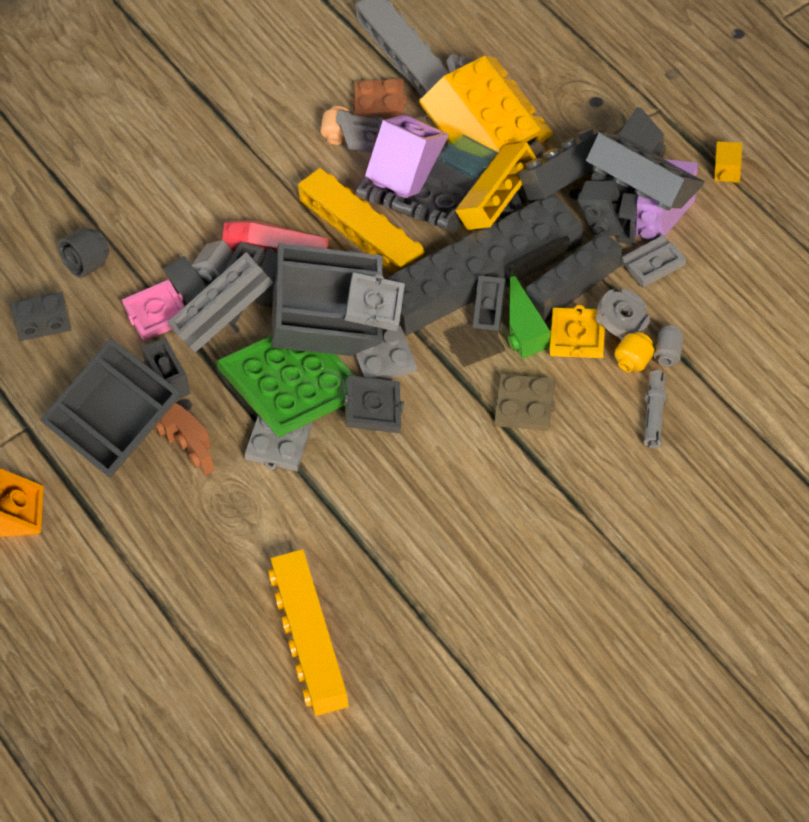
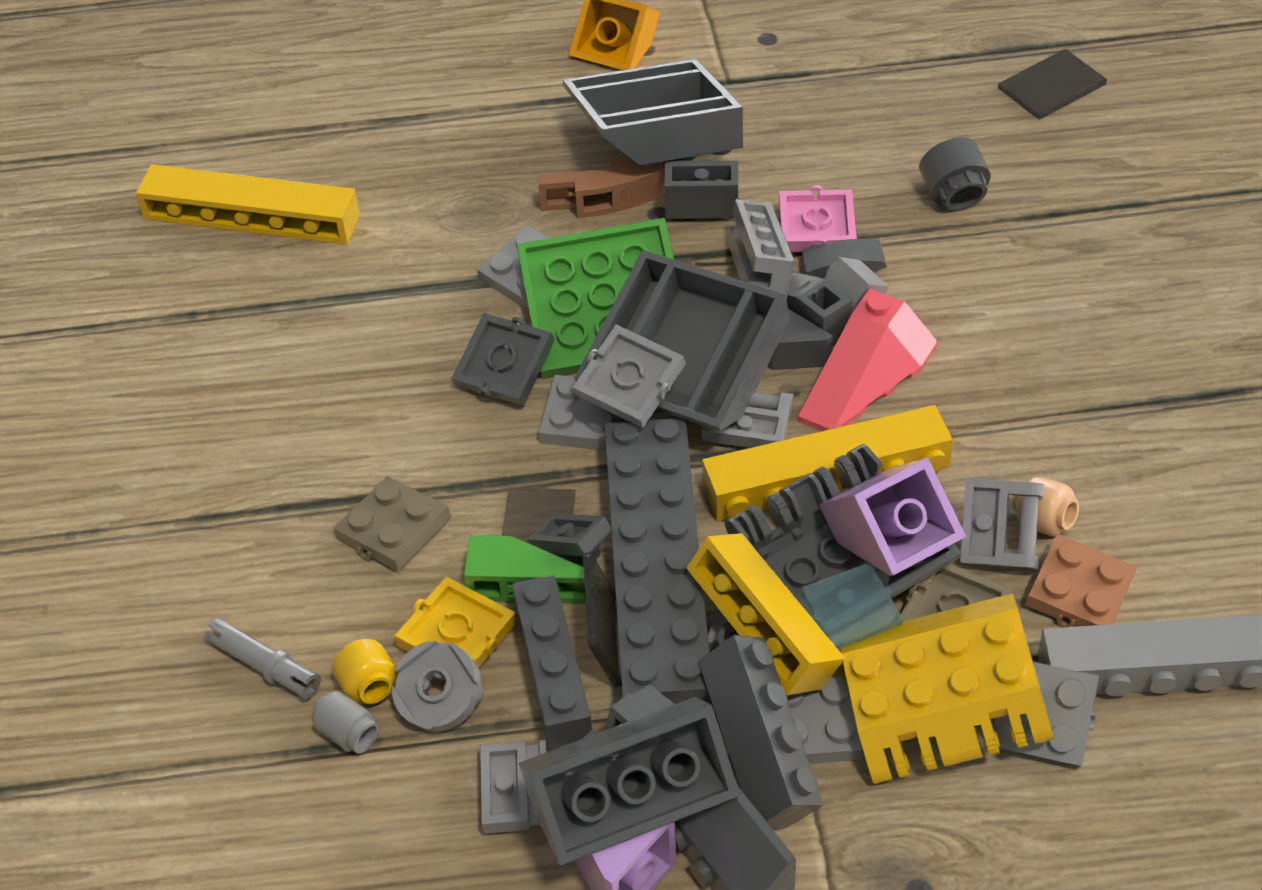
camera: 115 degrees right, 5 degrees down
dark grey brick [11,291,72,341] -> none

